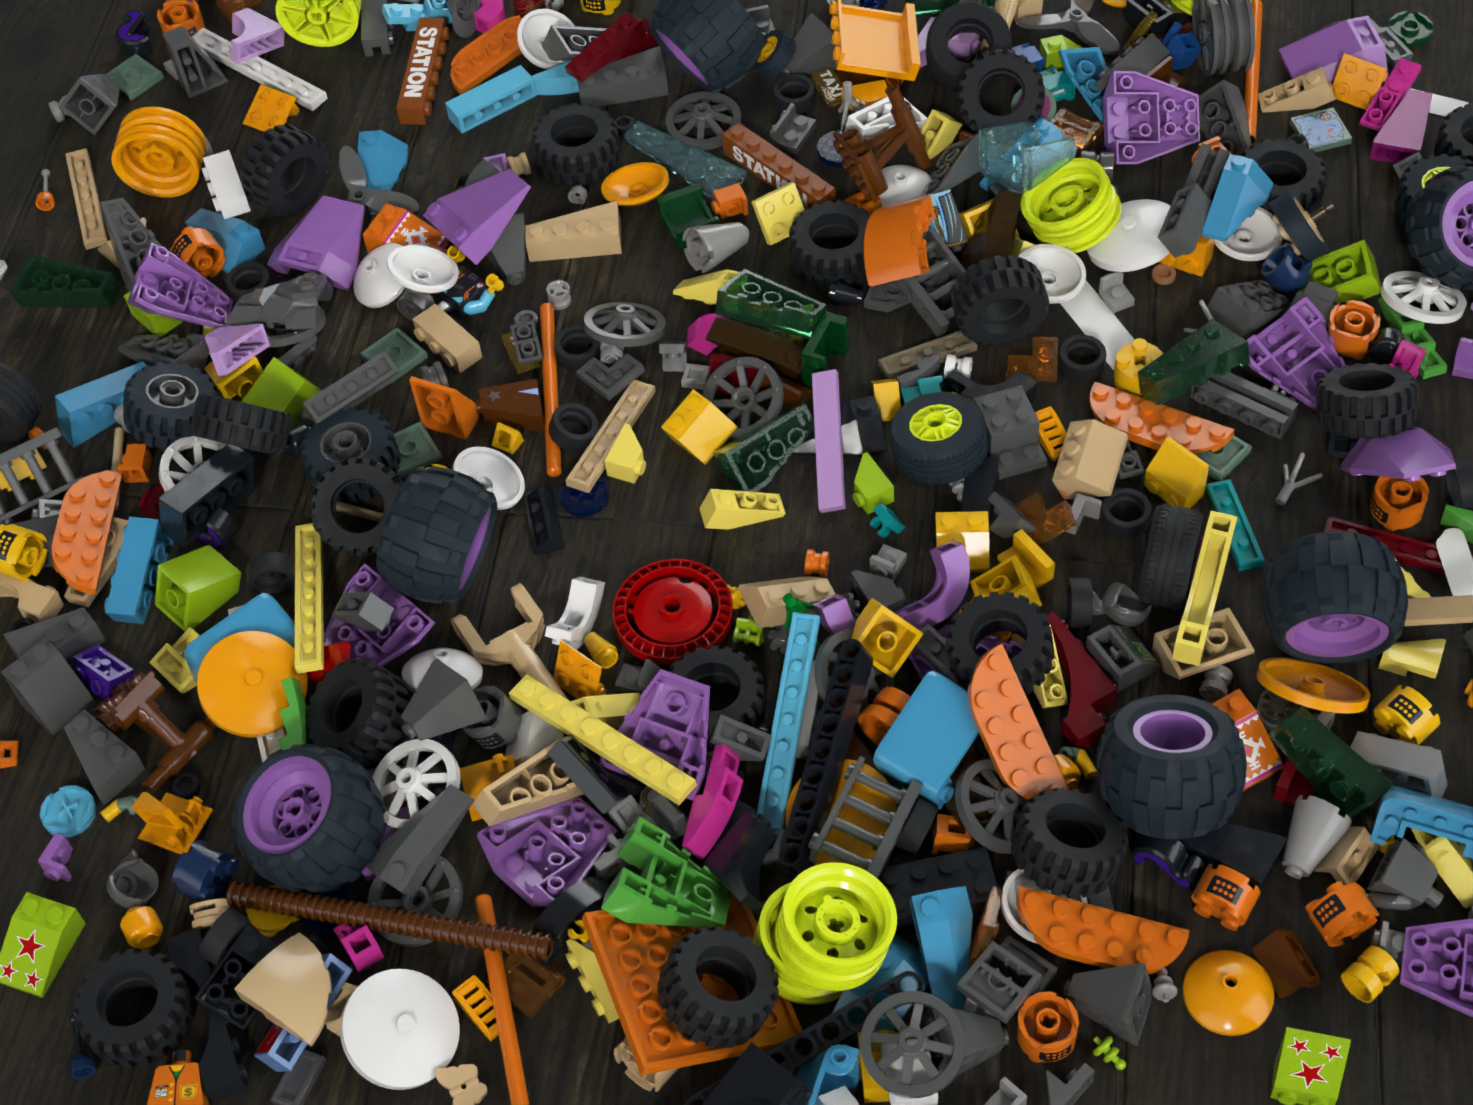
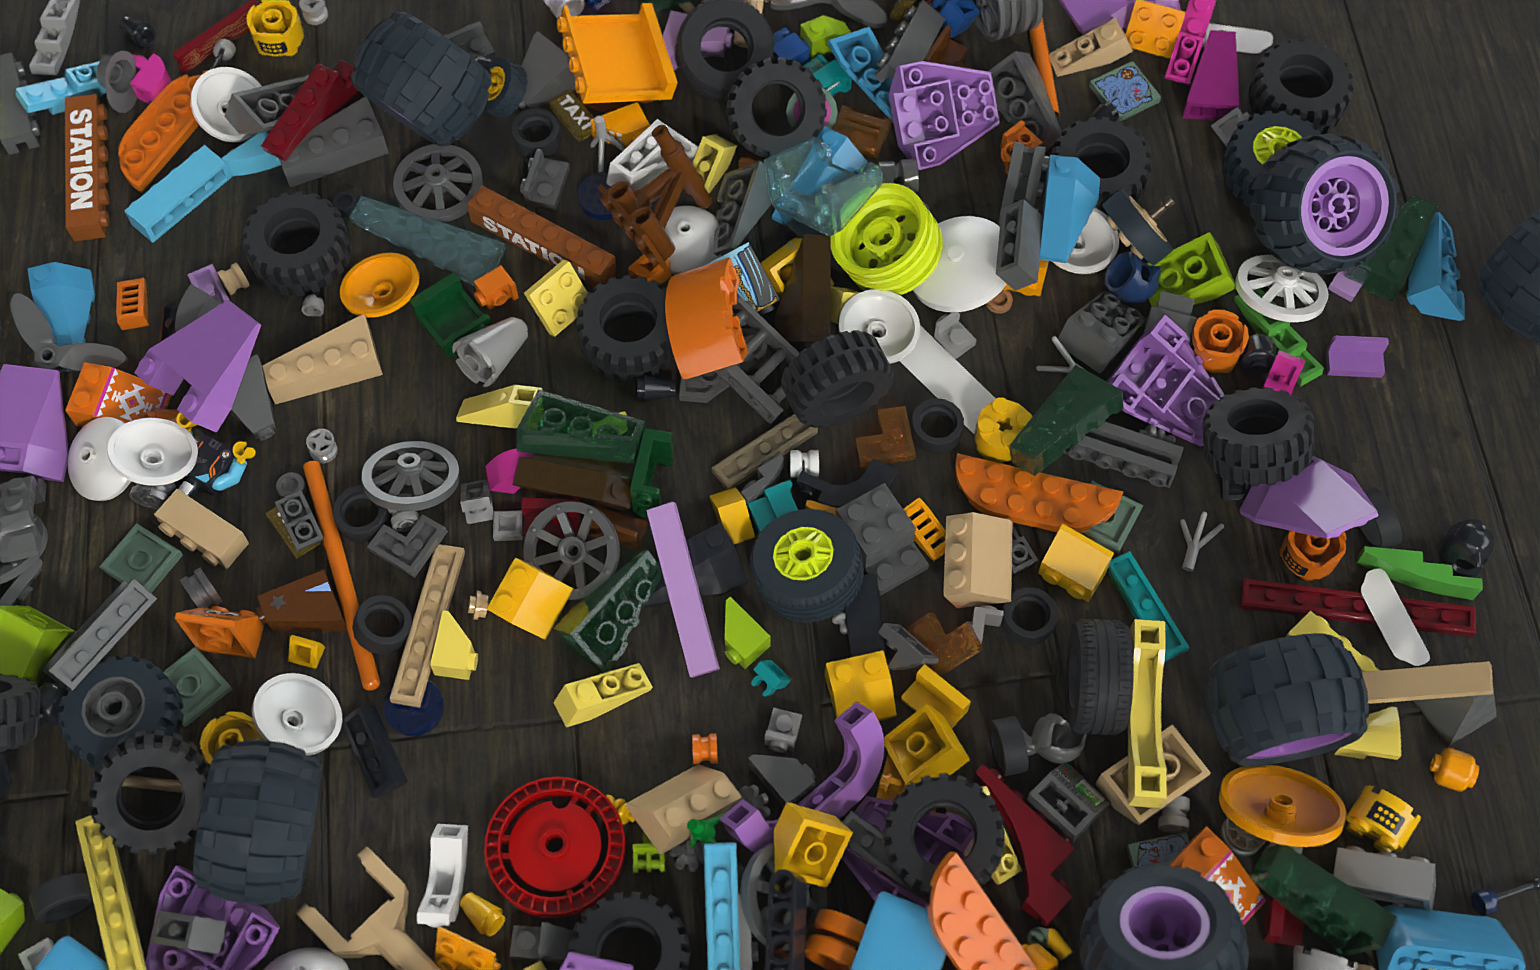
camera: 20 degrees left, 10 degrees up
none -> orange slope [116,278,149,330]
none -> tan plate [468,591,488,620]

